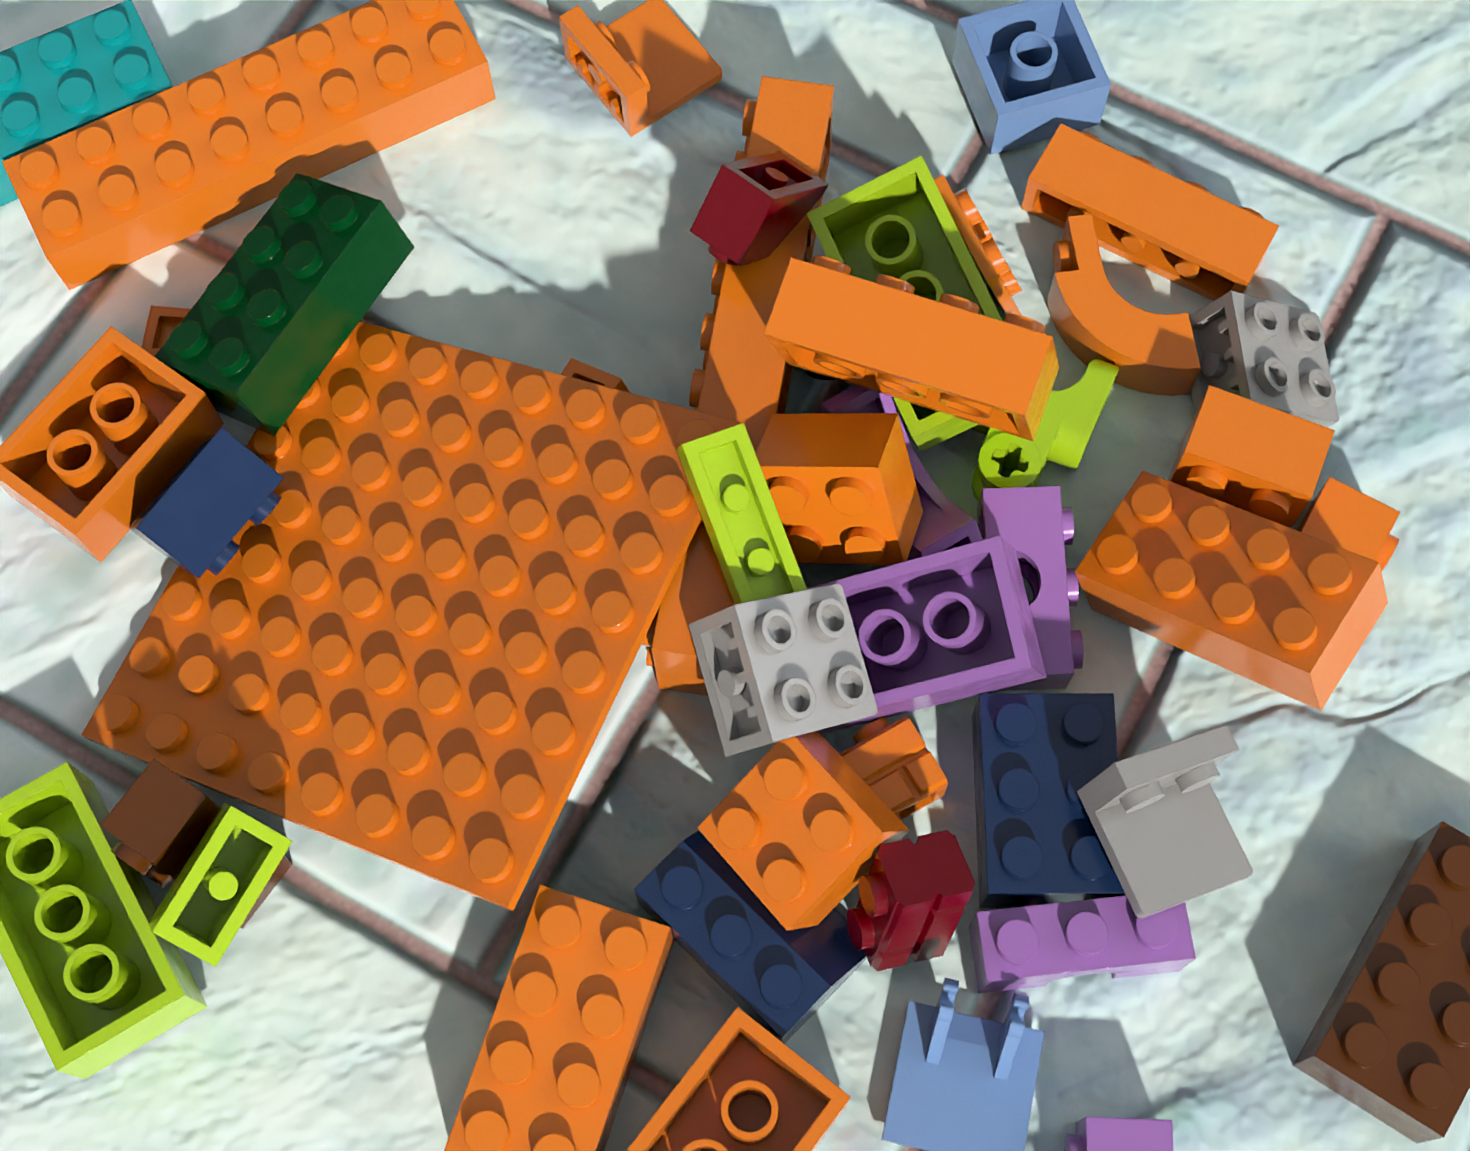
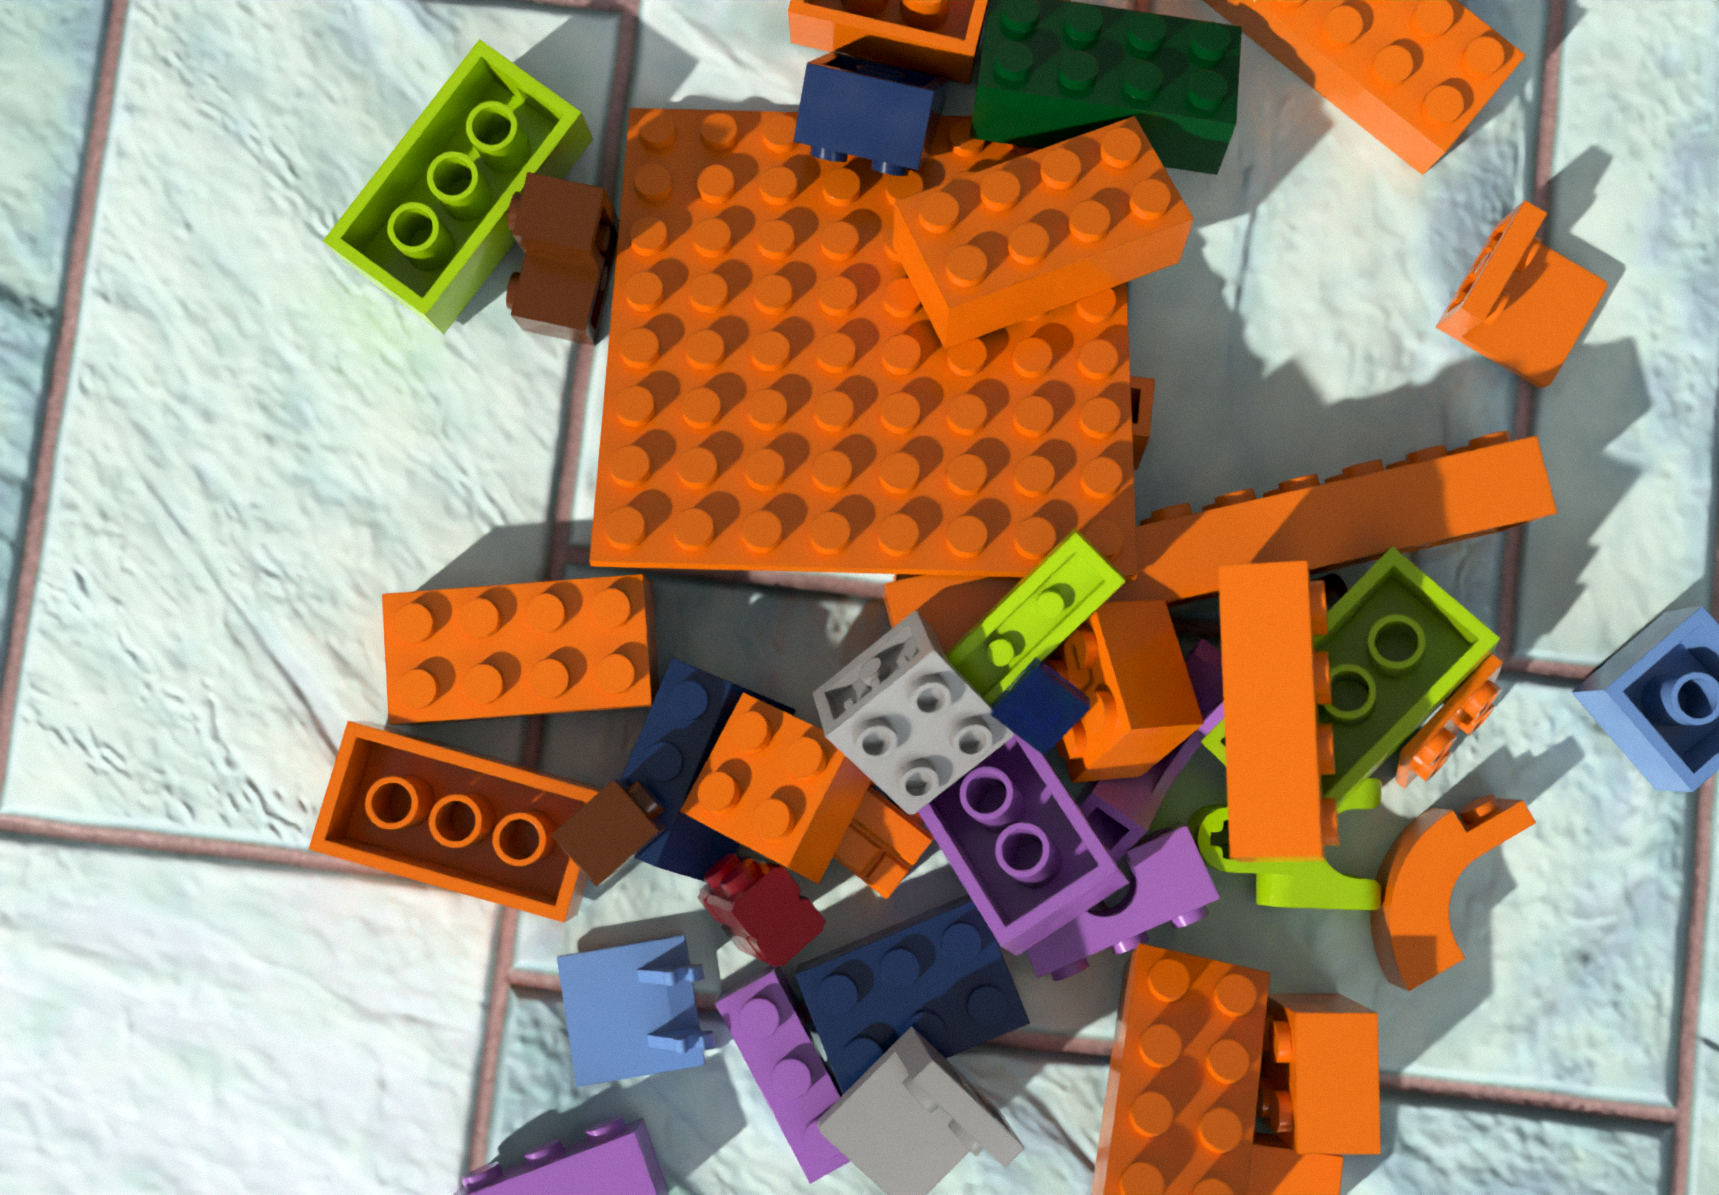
camera: 65 degrees right, 15 degrees up
lime brick [148,802,293,967] -> none
dark red slope [690,151,829,266] -> none
orange brick [1021,124,1279,301] -> none
light grey bracket [1189,290,1339,427] -> none
none -> reddish brown brick [551,778,667,887]
none -> orange brick [893,116,1194,349]
none -> clear blue tile [991,657,1090,756]

